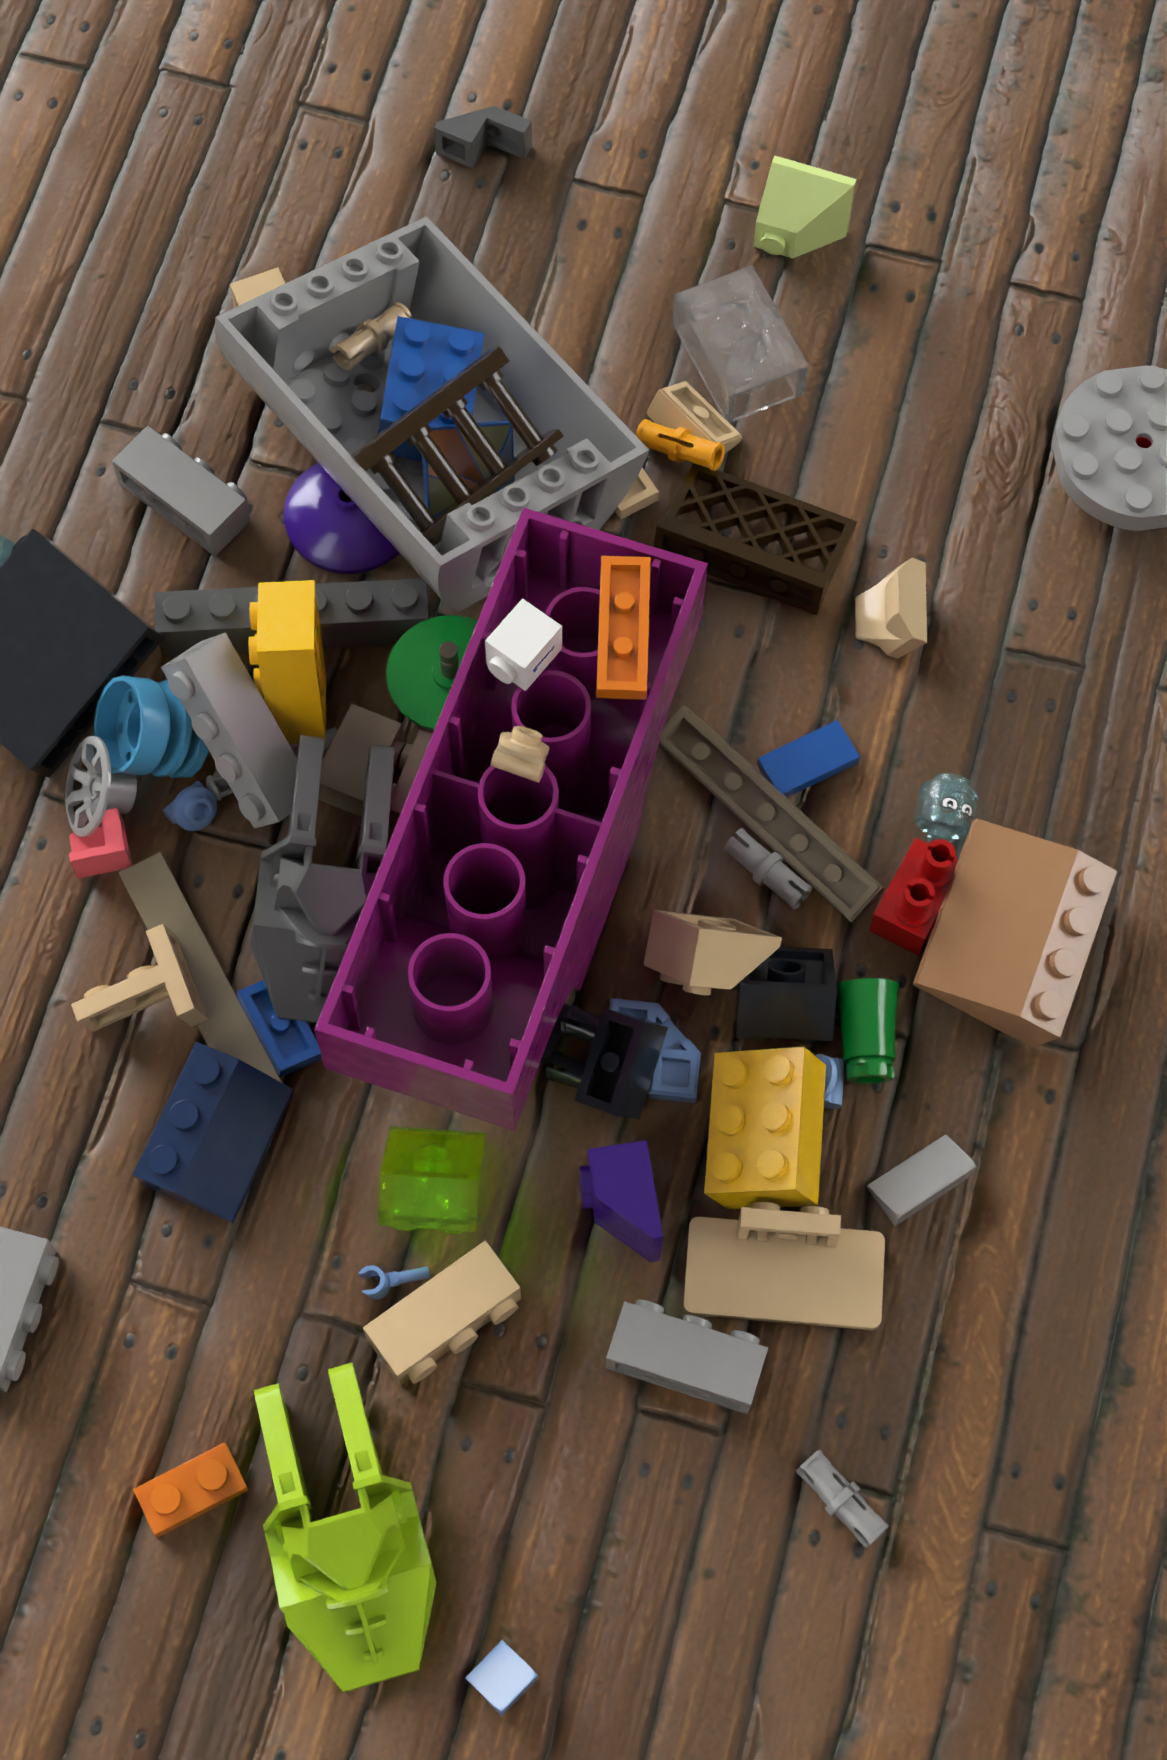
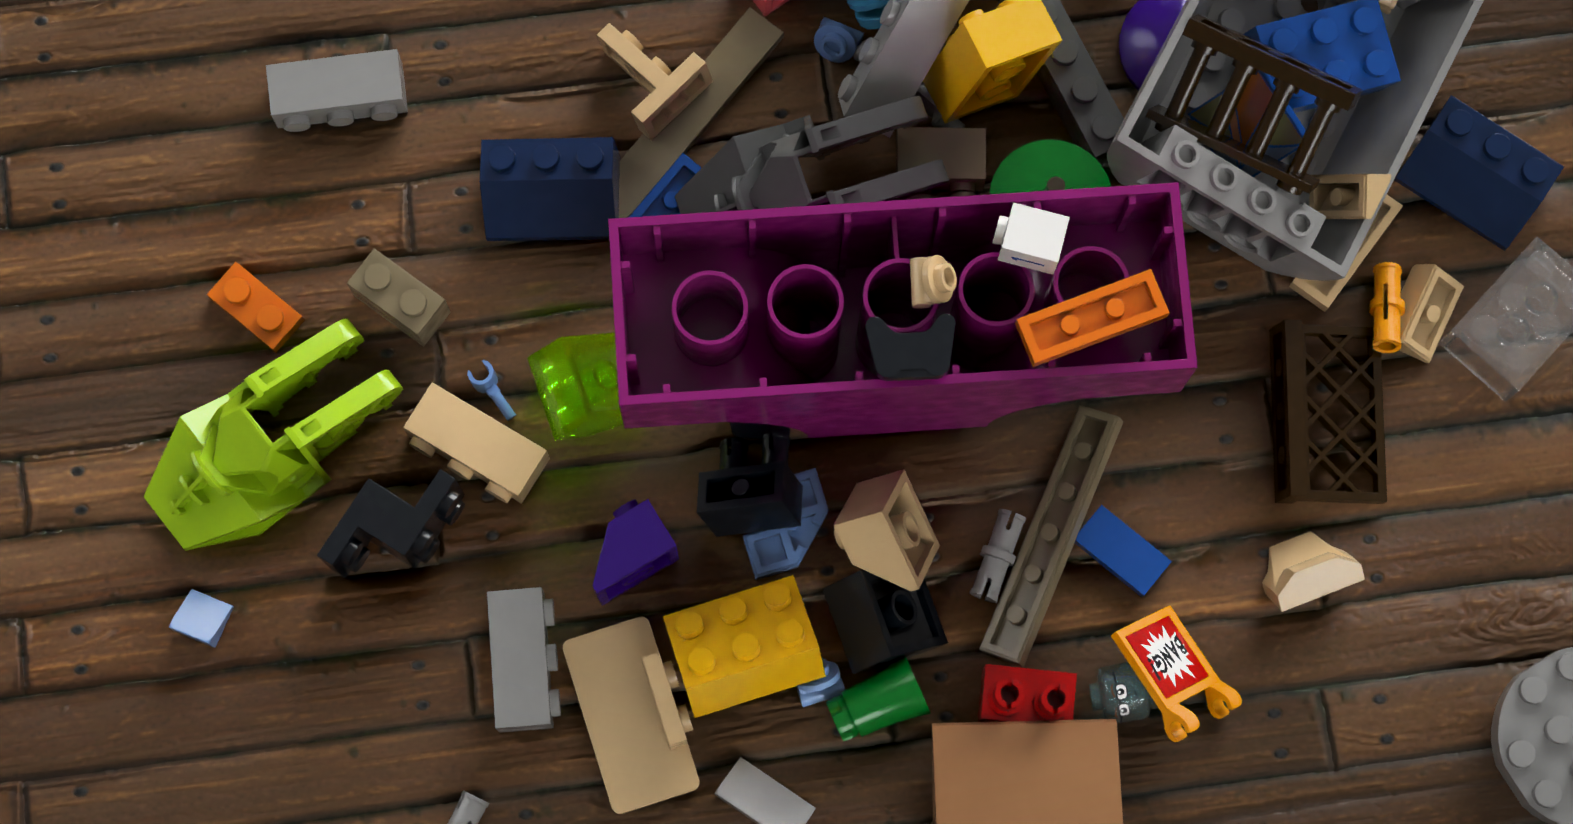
camera: 65 degrees right, 10 degrees up
none -> black bracket [317,469,465,578]
none -> dark tan brick [347,248,451,347]
none -> black piece [865,314,956,381]
none -> flag [1111,605,1242,742]
none -> tan slope [1309,174,1391,219]
none -> dark blue slope [1394,95,1564,251]

